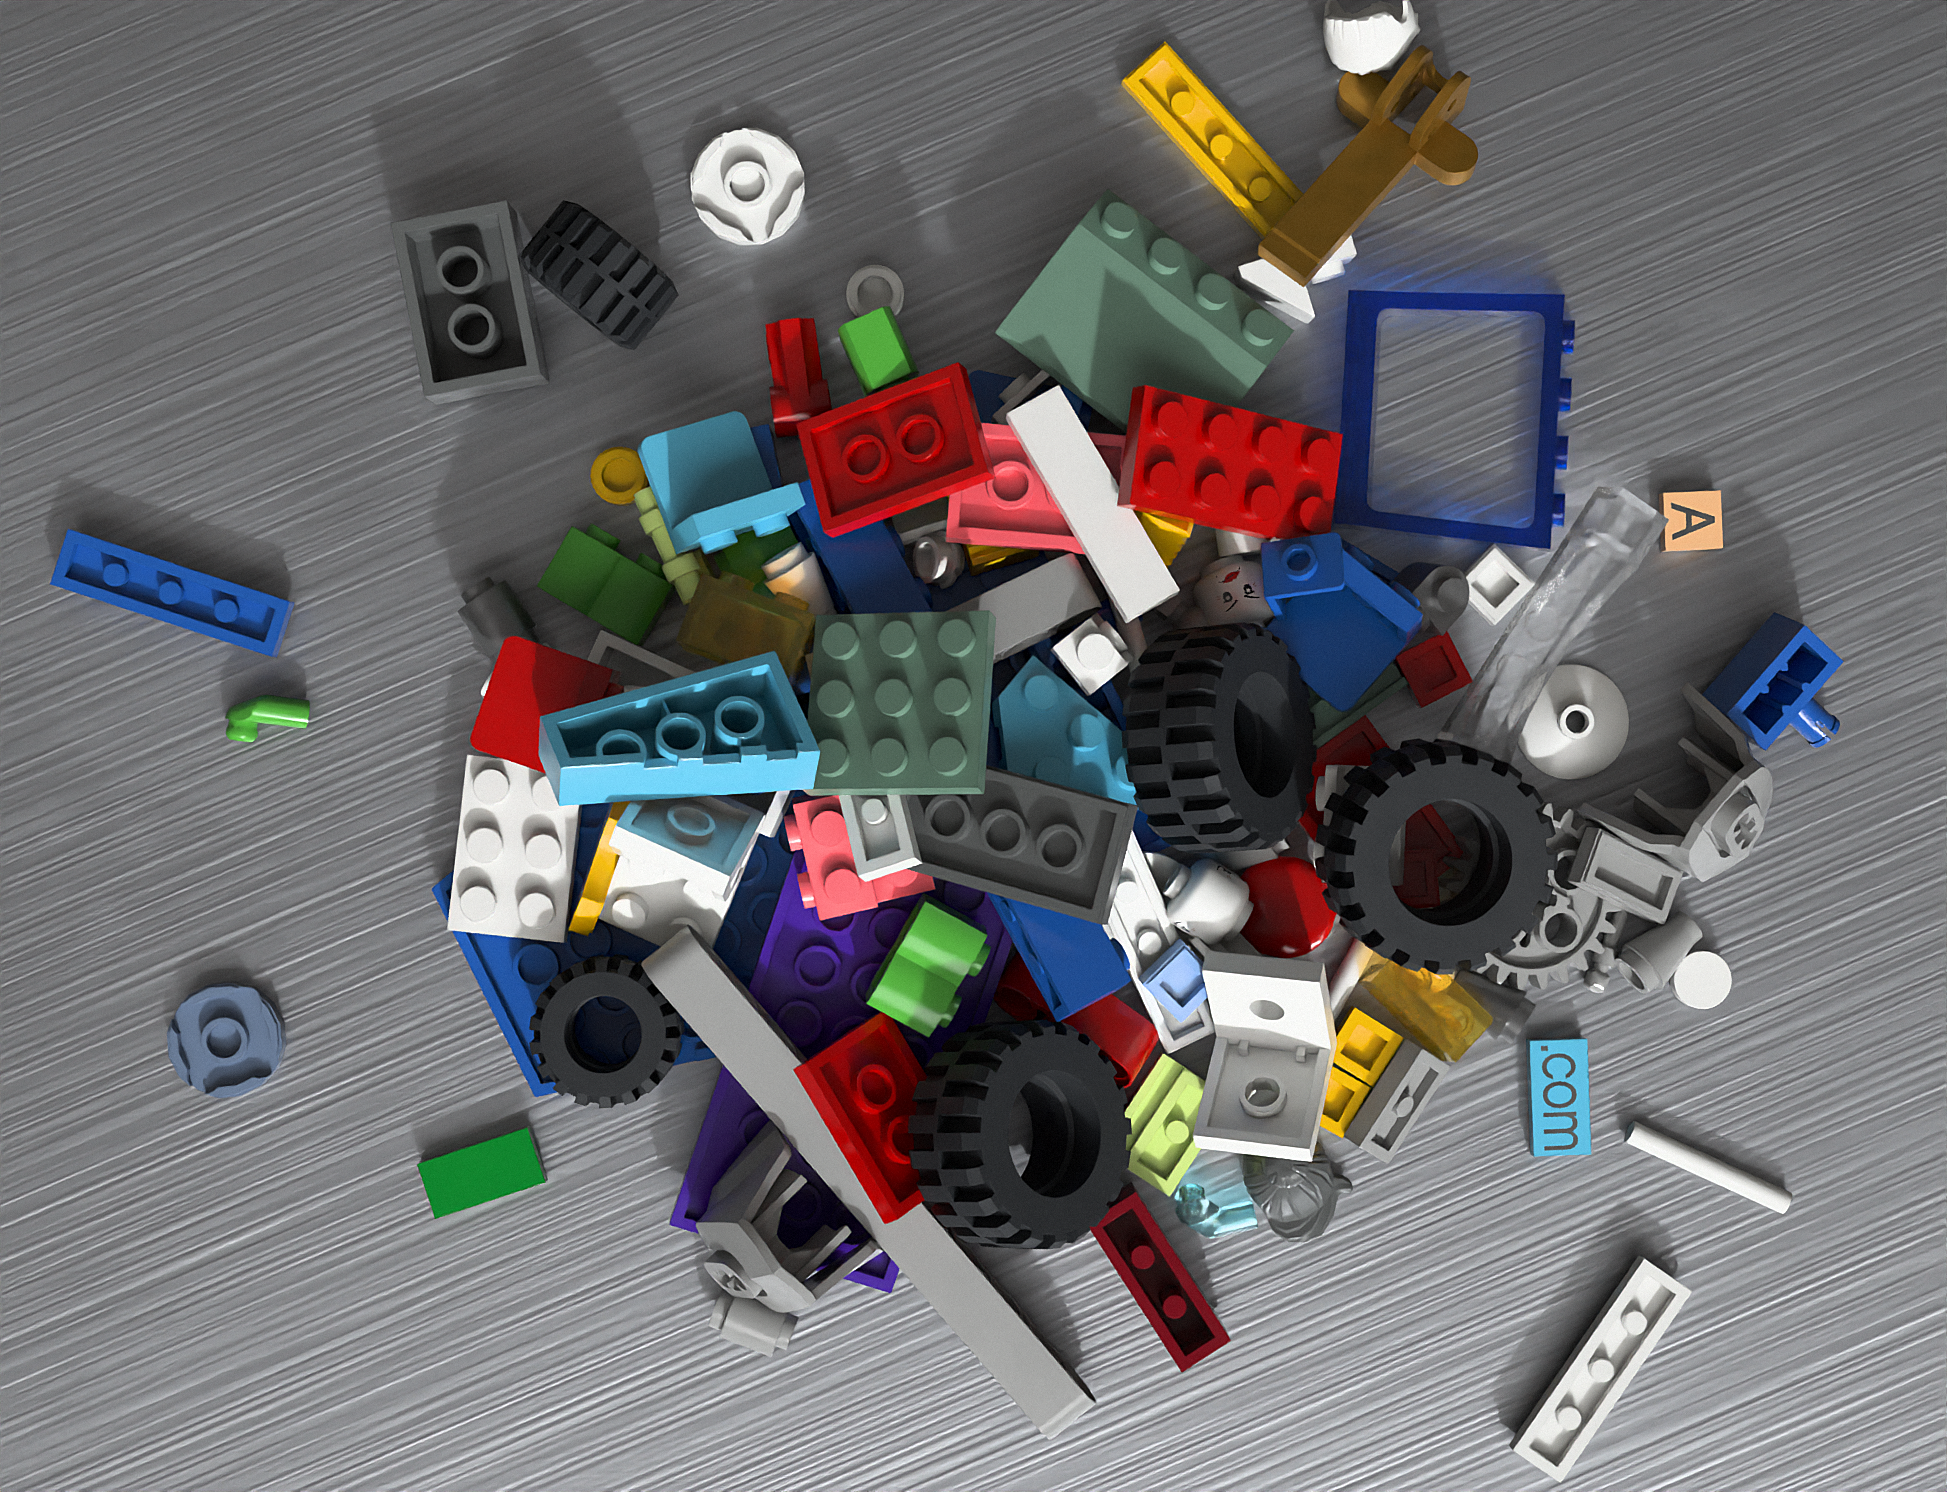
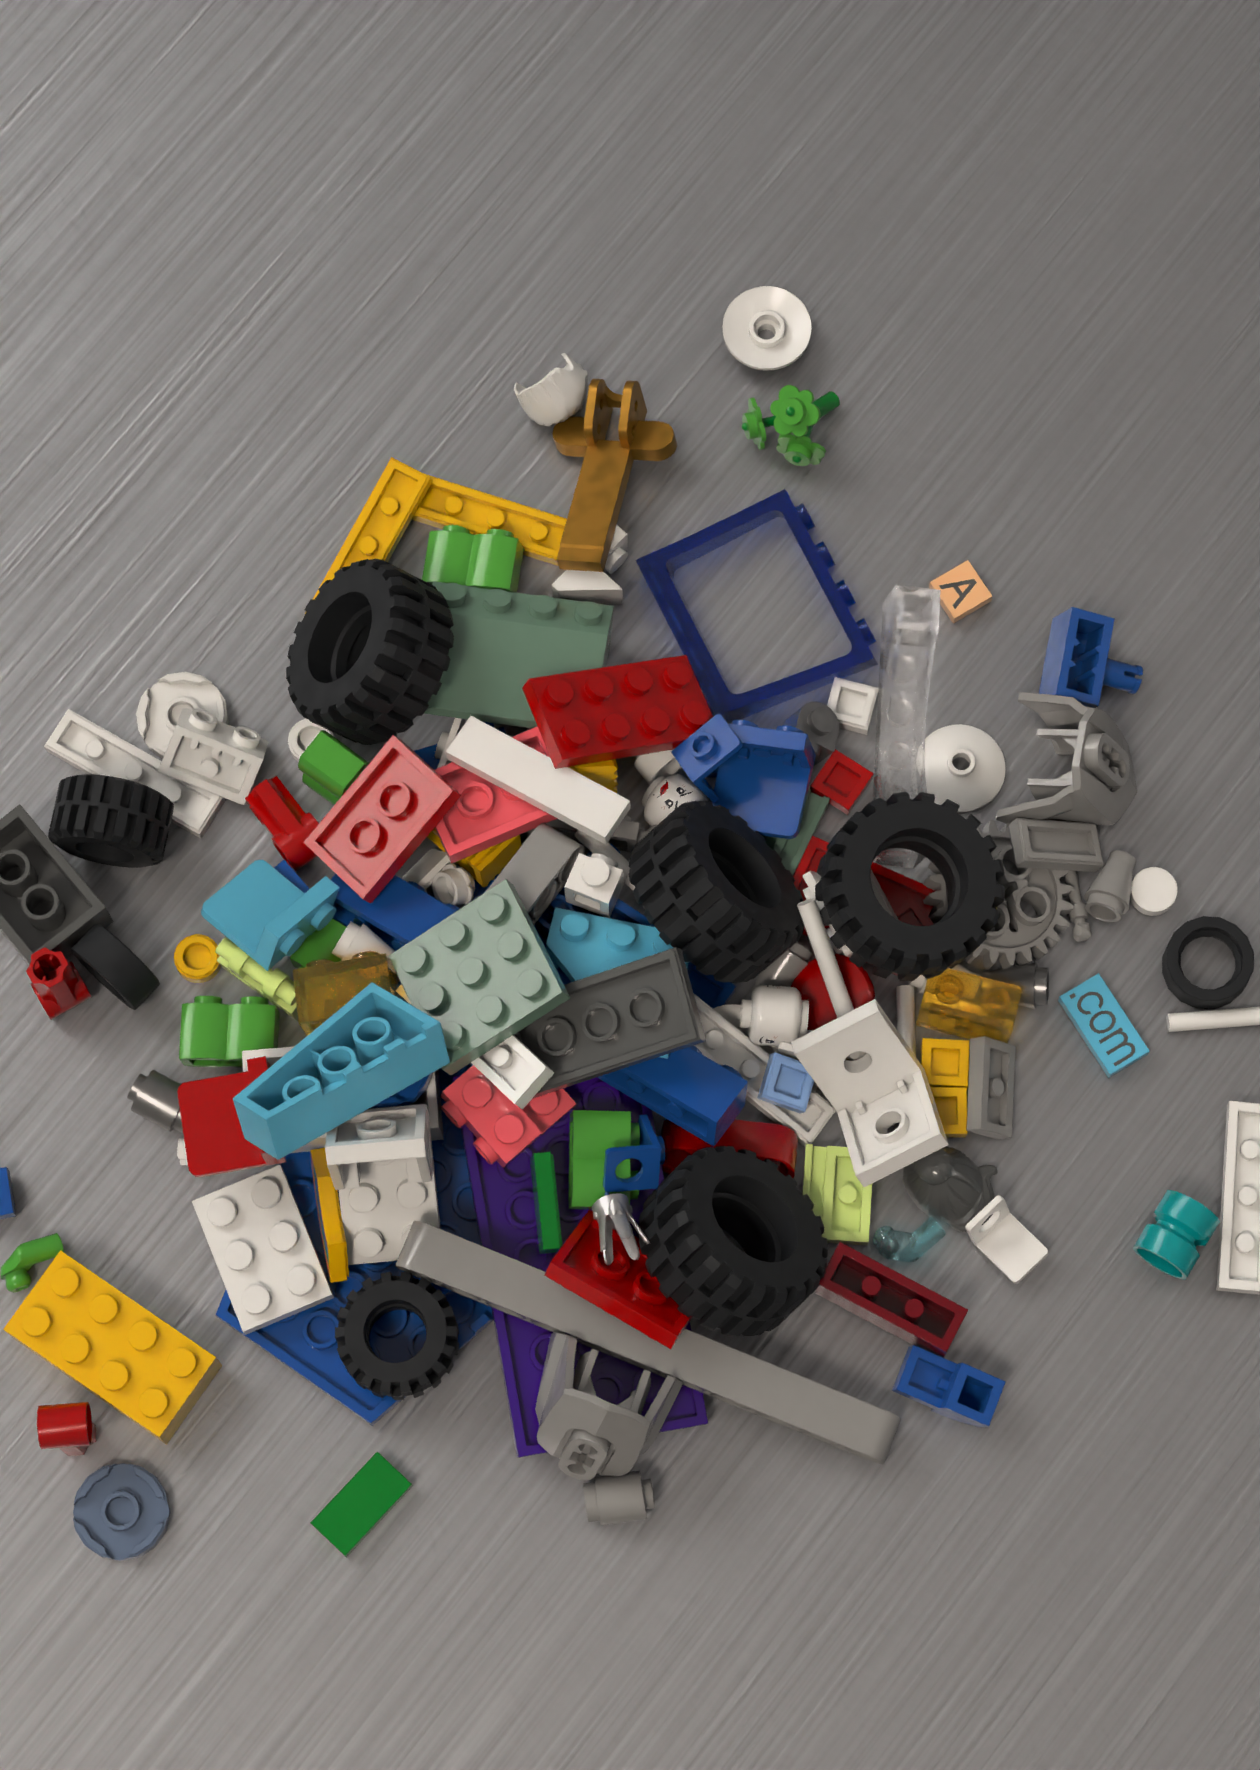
camera: 30 degrees left, 15 degrees down
none -> yellow brick [3,1250,222,1445]
none -> red piece [26,947,92,1020]
none -> red piece [37,1402,96,1456]
none -> white tile [44,709,225,839]
none -> black tyre [71,924,160,1010]
none -> white bracket [158,708,269,805]
none -> black tyre [286,559,454,745]
none -> yellow tile [305,457,432,614]
none -> bright green brick [422,525,524,593]
none -> green tile [530,1152,562,1254]
none -> flat silver piece [592,1192,650,1265]
none -> blue bracket [603,1114,665,1192]
none -> white dish [722,286,812,371]
none -> bright green plant [741,385,840,466]
none -> white bar [797,898,854,1018]
none -> blue brick [892,1345,1006,1427]
none -> white bracket [965,1194,1048,1284]
none -> teal wheel [1133,1190,1220,1280]
none -> black tyre [1162,916,1254,1010]

